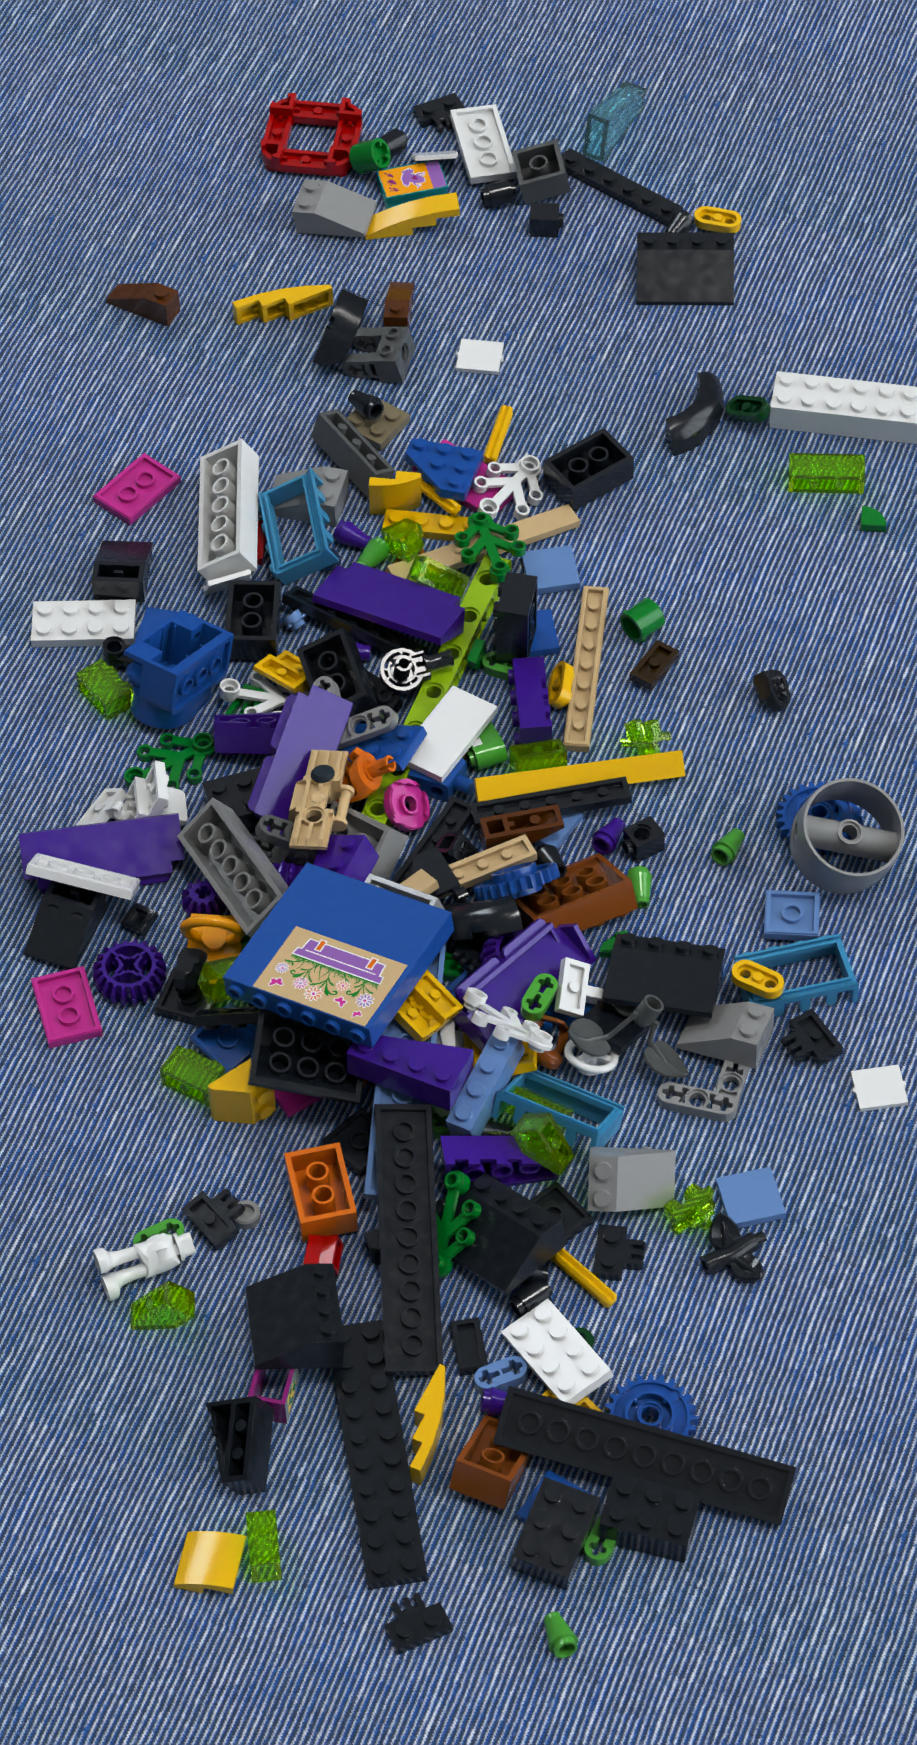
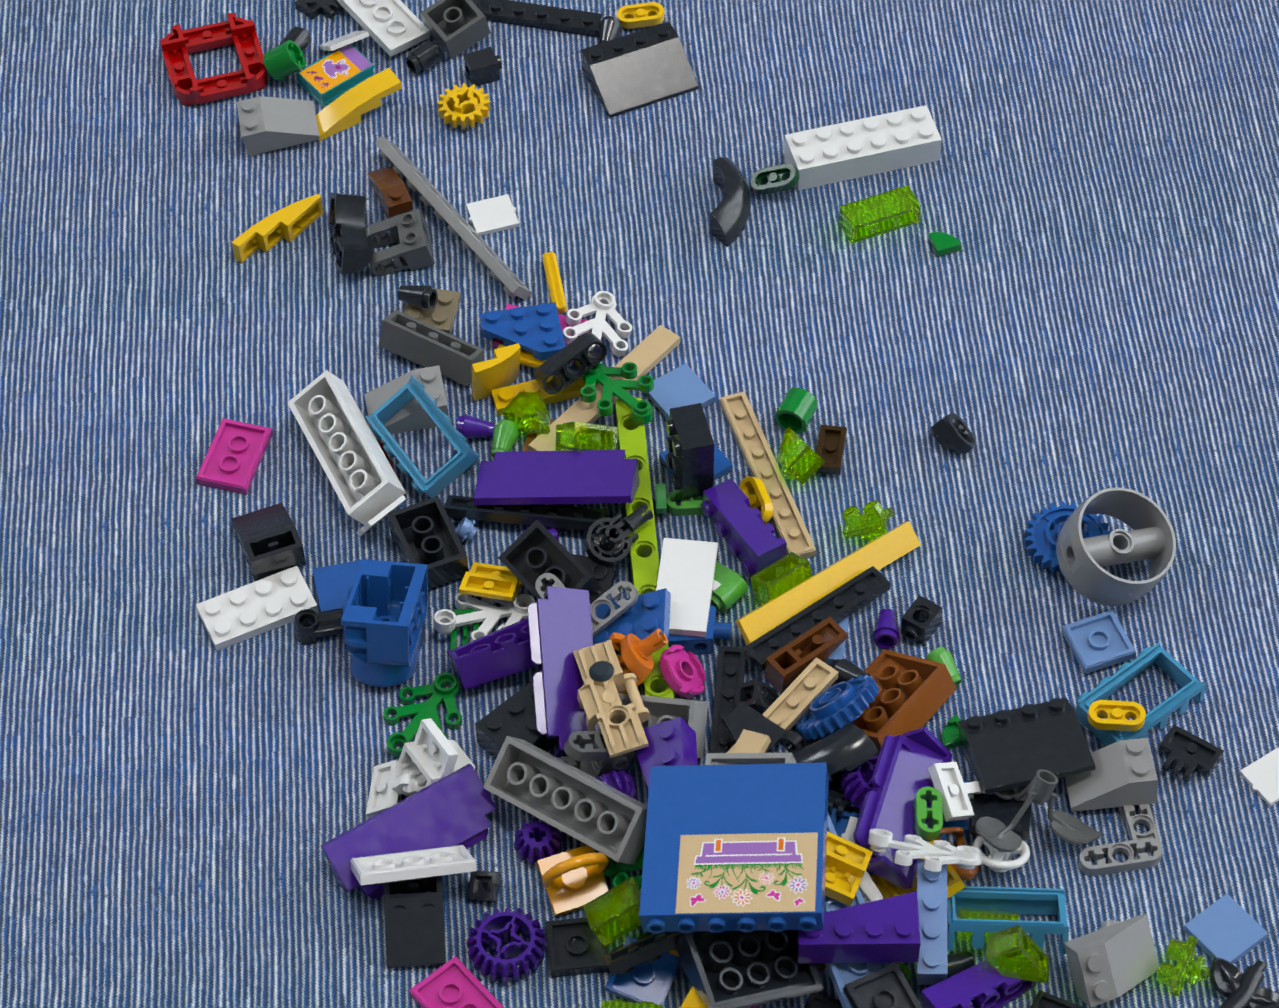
camera: 25 degrees left, 0 degrees up
clear neon green brick [76,658,133,721] -> none
reddish brown slope [106,283,180,327] -> none
black rock [174,947,208,994] -> none
black brick [543,428,634,511] -> none
bright green cone [711,828,745,866] -> none
none -> light grey plate [375,136,532,300]
none -> yellow gear [437,83,491,129]
none -> black beam [534,332,607,395]
none -> clear neon green slope [777,427,825,484]

